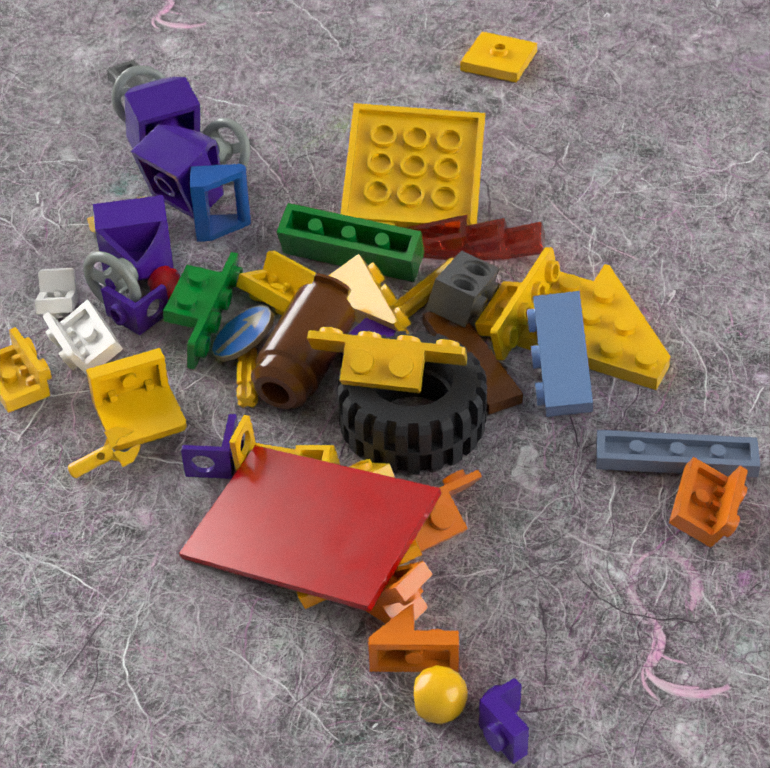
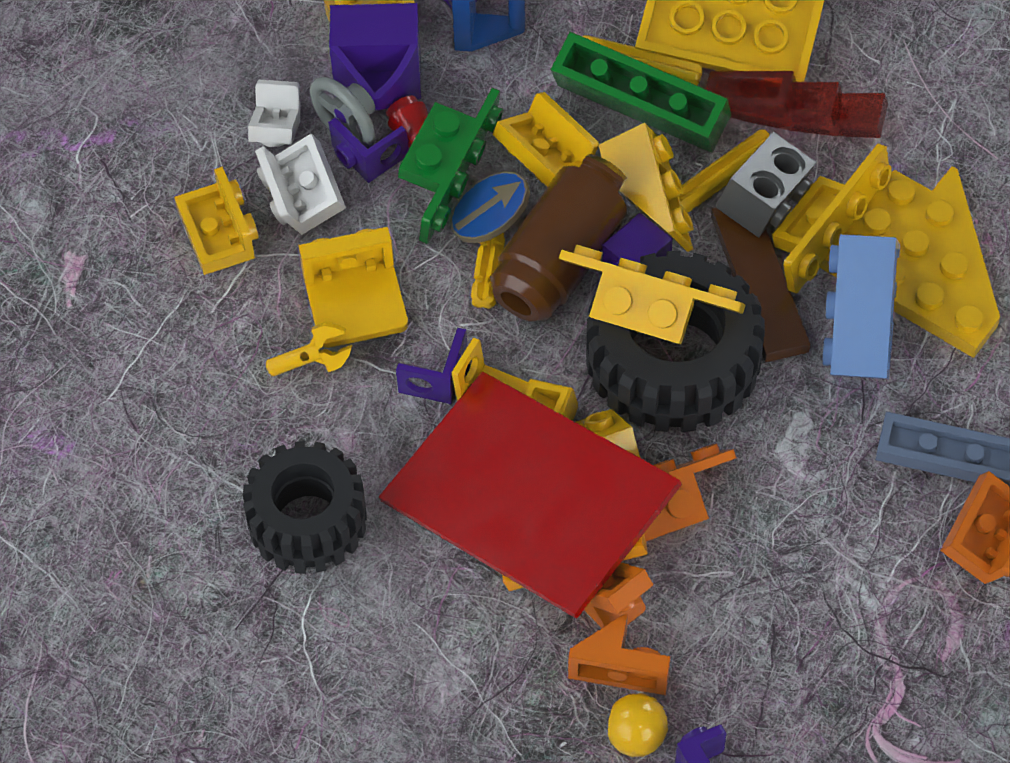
camera: 10 degrees right, 15 degrees up
none -> black tyre [243,441,367,574]

